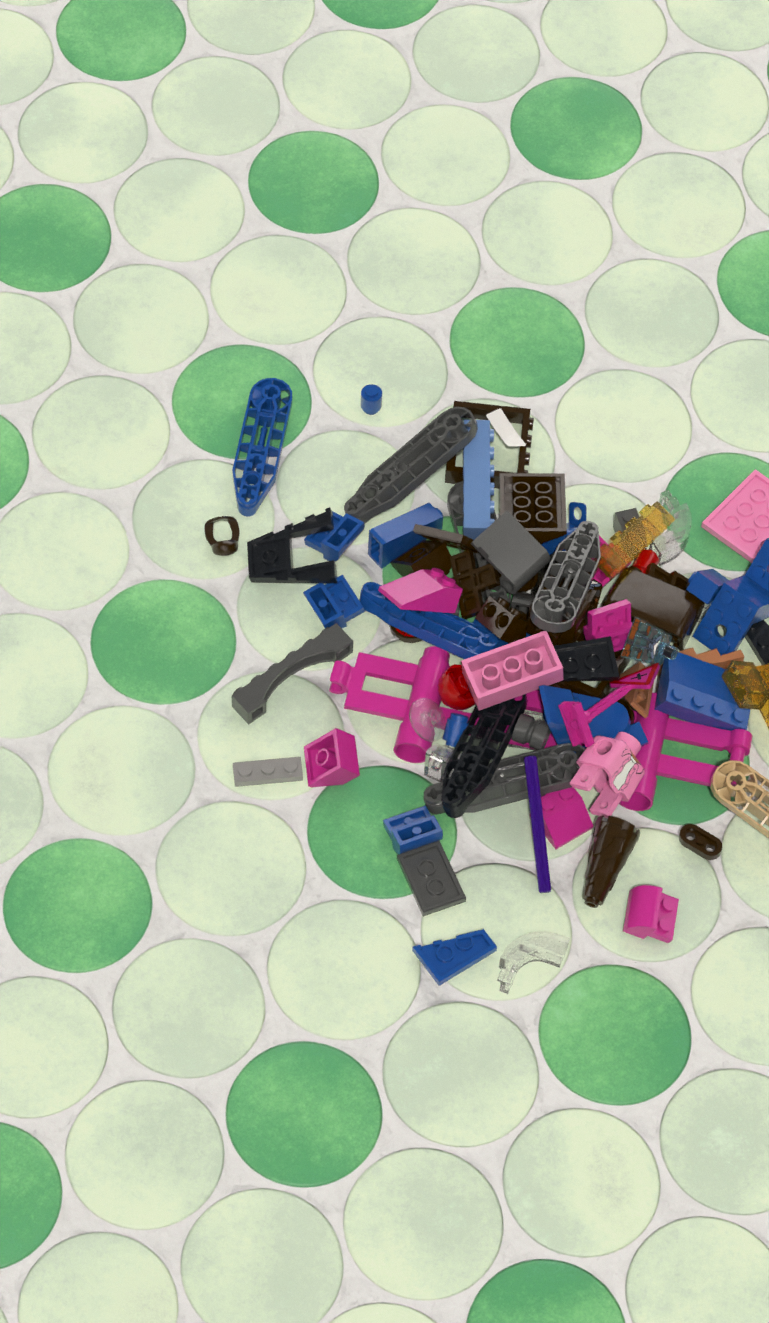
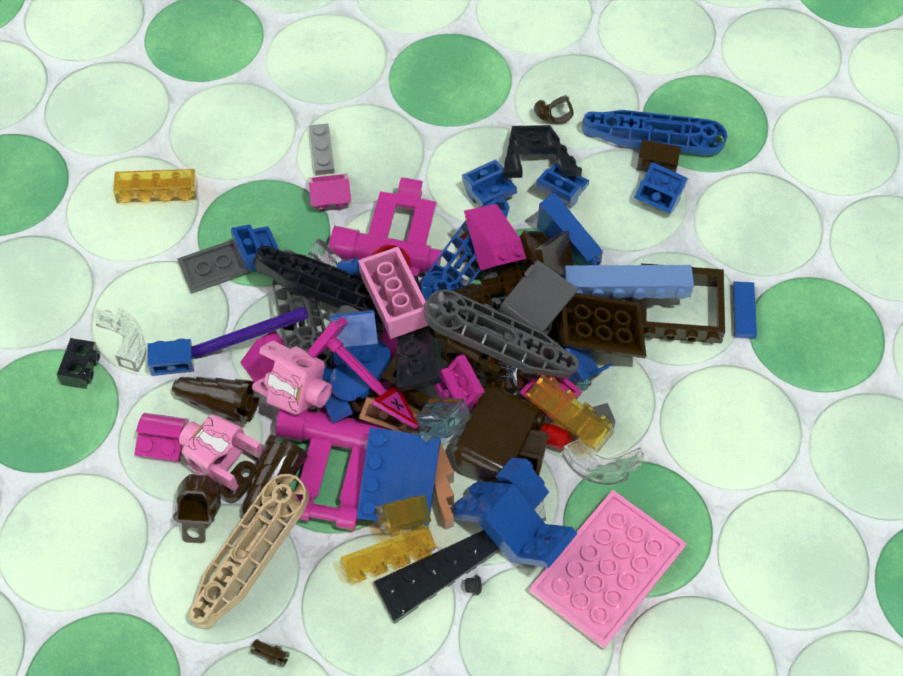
camera: 90 degrees right, 0 degrees up
dark grey arch [232,623,353,725] -> none
dark grey beam [344,407,478,524] -> none
blue brick [361,384,382,415] -> none
clear dish [409,698,446,742] -> none
blue wing [412,929,497,986] -> none
white sticker [486,408,526,446] -> none
none -> black brick [57,338,100,389]
none -> clear yellow brick [113,169,198,203]
none -> blue brick [147,338,195,376]
none -> dark brown piece [173,474,221,543]
none -> bright pink piece [179,414,263,492]
none -> dark brown cone [242,435,308,523]
none -> blue brick [634,162,689,214]
none -> dark brown brick [636,140,681,172]
none -> blue tile [732,281,757,339]

